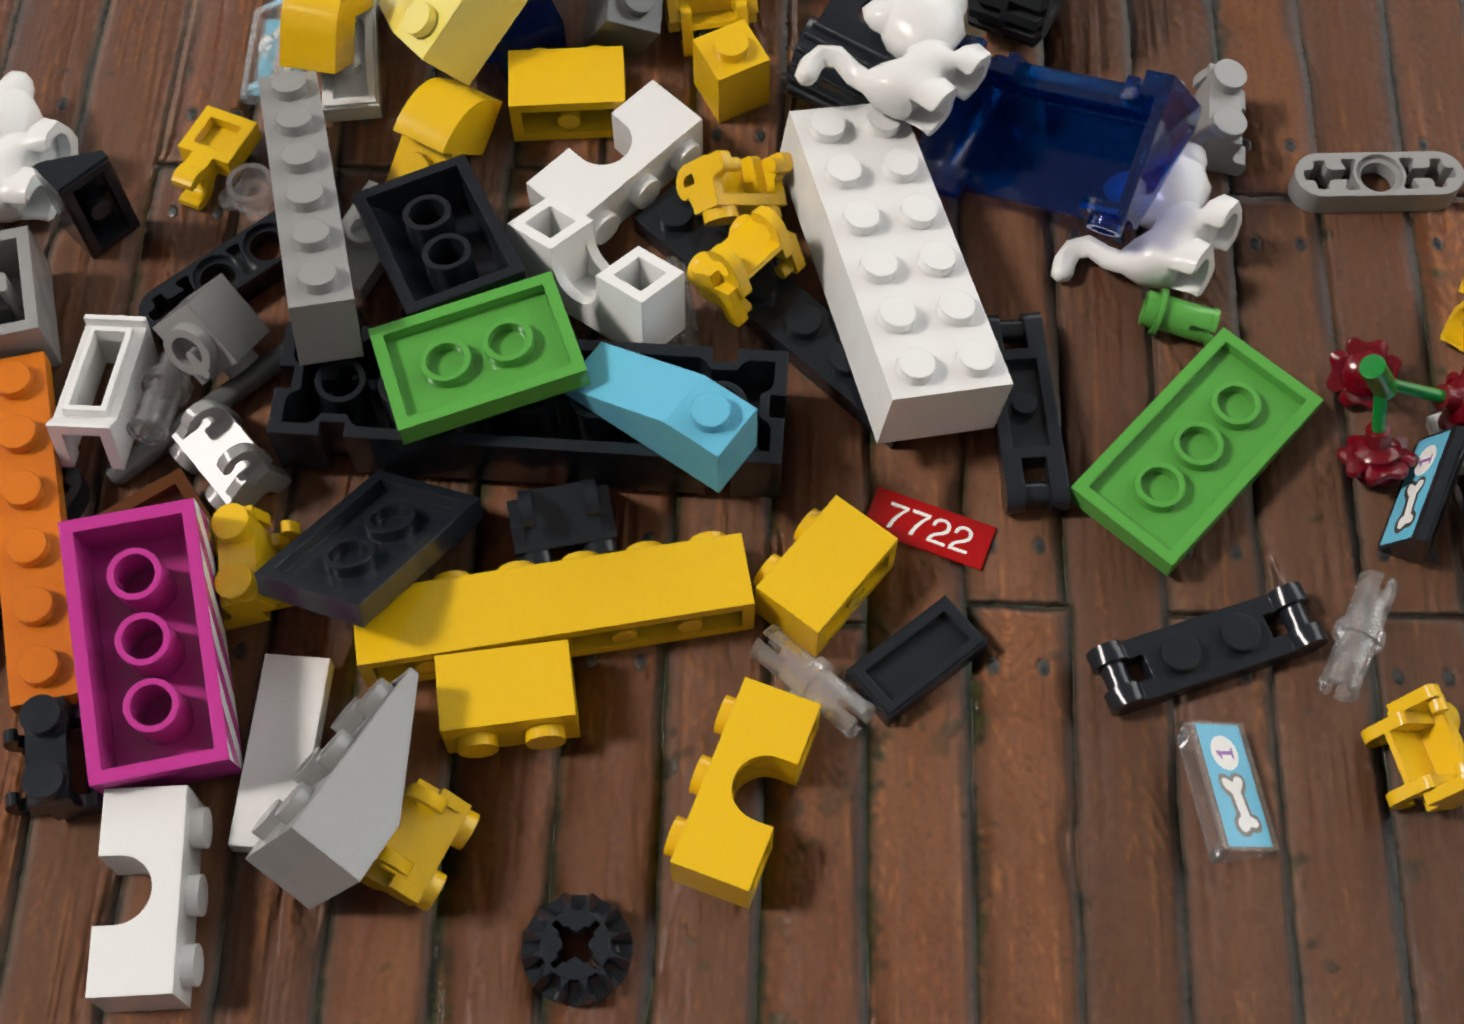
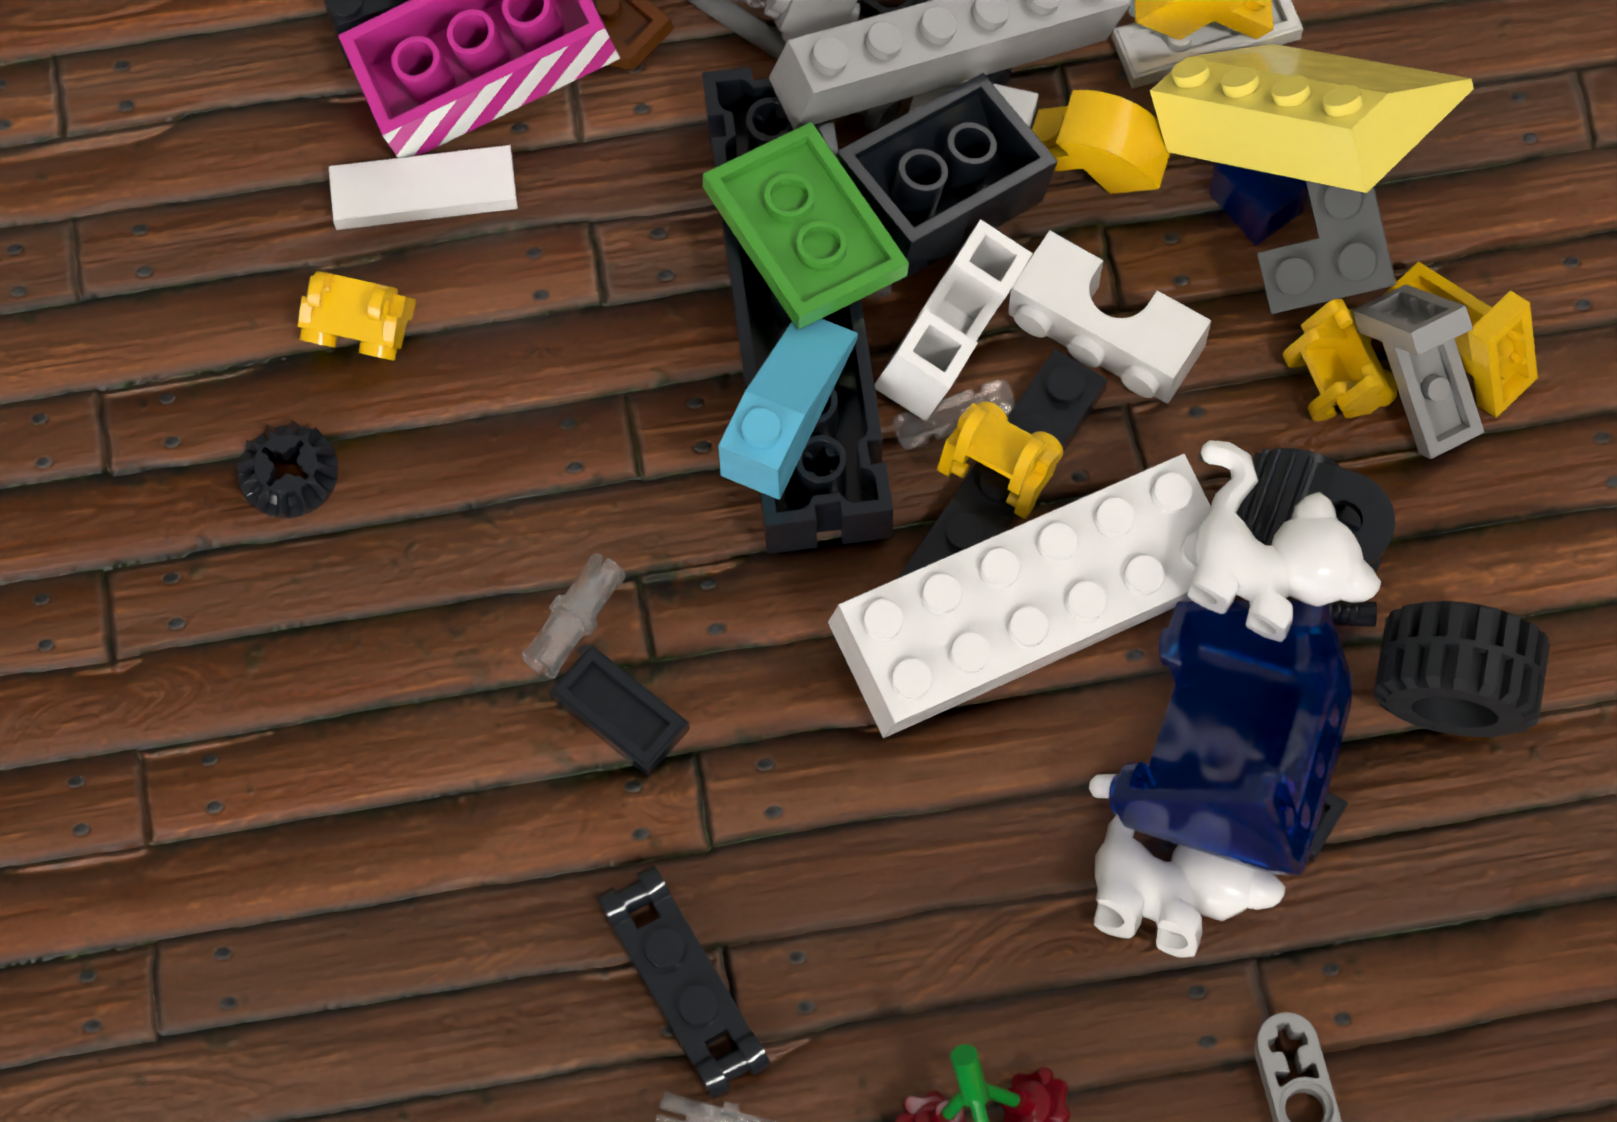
camera: 80 degrees right, 5 degrees up
white arch [85,785,213,1013] -> none
light grey piece [169,399,292,510] -> none
yellow piece [211,503,302,630] -> none
light grey slope [245,667,419,910] -> none
black plate [254,470,484,628] -> none
yellow brick [353,531,755,690] -> none
yellow brick [434,639,581,758] -> none
black piece [506,478,619,564] -> none
yellow brick [508,45,627,142] -> none
yellow arch [663,677,821,909] -> none
yellow piece [676,150,793,227] -> none
yellow brick [692,19,770,124] -> none
yellow brick [753,495,898,657] -> none
red sticker [866,486,996,571] -> none
black plate [986,312,1071,515] -> none
bright green plate [1070,327,1324,576] -> none
bright green pin [1138,288,1221,346] -> none
light grey piece [1164,59,1247,176] -> none
slope [1176,721,1280,864] -> none

